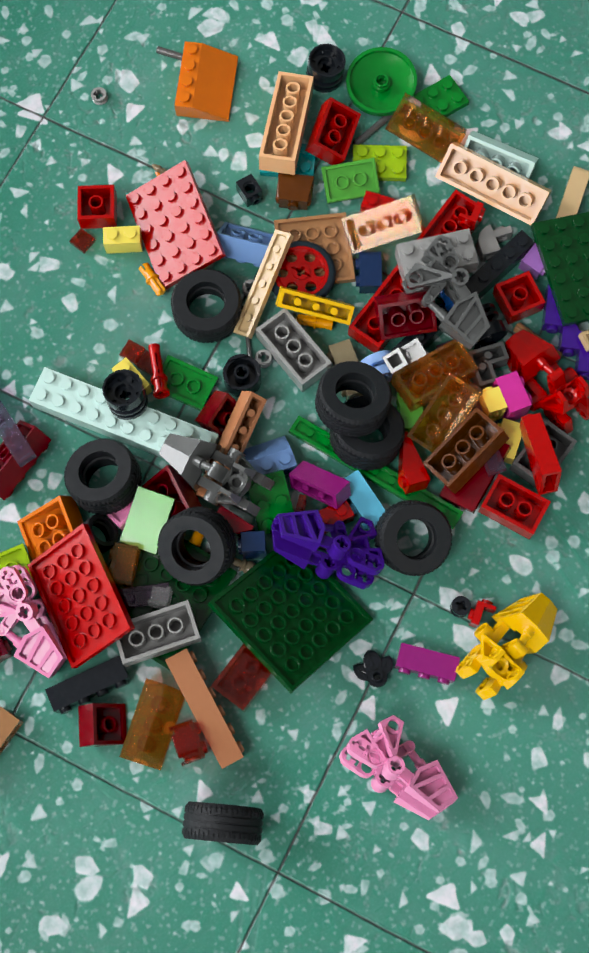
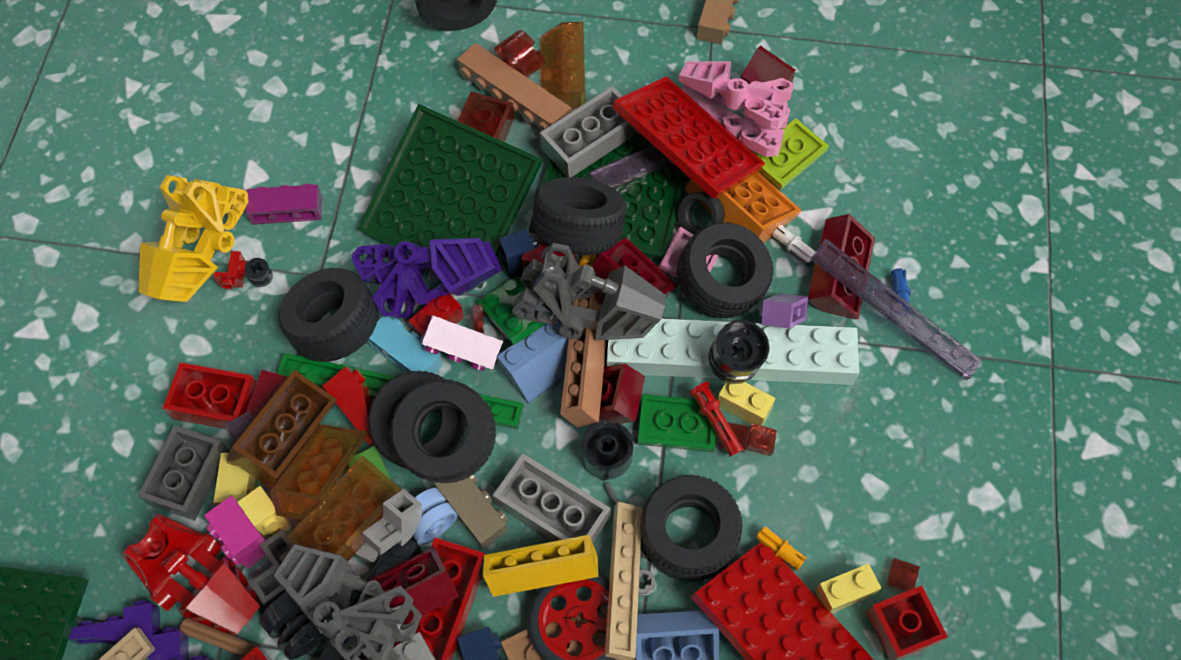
camera: 160 degrees right, 10 degrees down
black brick [45,656,131,715] -> none
dark red slope [78,703,127,747] -> none
clear orange brick [107,543,141,588] -> none
tile [120,486,176,554] -> none
clear panel [147,586,173,609] -> none
light grey bush [255,349,272,368] -> none
bright pink piece [339,715,458,820] -> none
black plate [353,650,393,688] -> none
red slope [520,413,562,495] -> none
none -> medium lavender brick [759,293,808,328]
none -> white axle [772,225,816,263]

